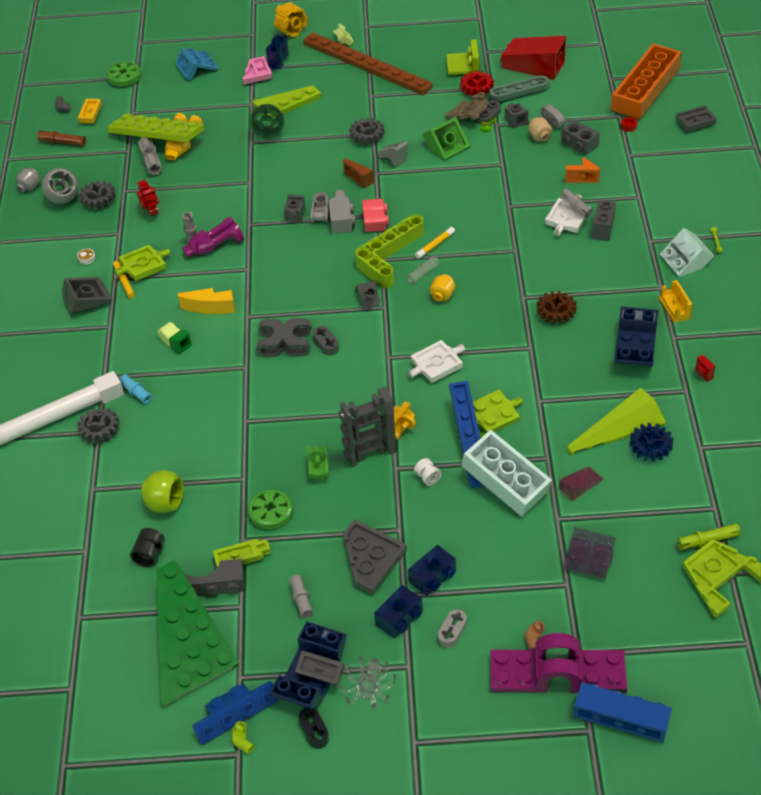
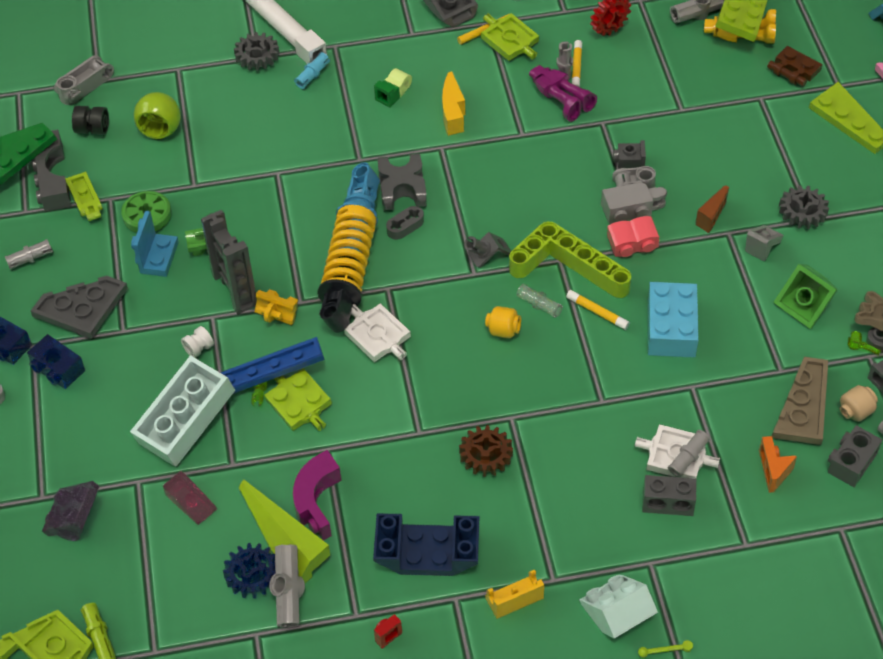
camera: 80 degrees right, 5 degrees up
clear green wheel [250,104,285,139] -> none
none -> light grey piece [54,55,114,105]
none -> dark azure bracket [131,211,179,277]
none -> light grey piece [269,544,305,628]
none -> magenta arch [293,450,342,541]
none -> piece [317,162,380,333]
none -> yellow bar [572,40,582,87]
none -> medium azure brick [648,282,698,357]
none -> reddish brown plate [767,46,823,87]
none -> dark tan wing [772,357,828,445]

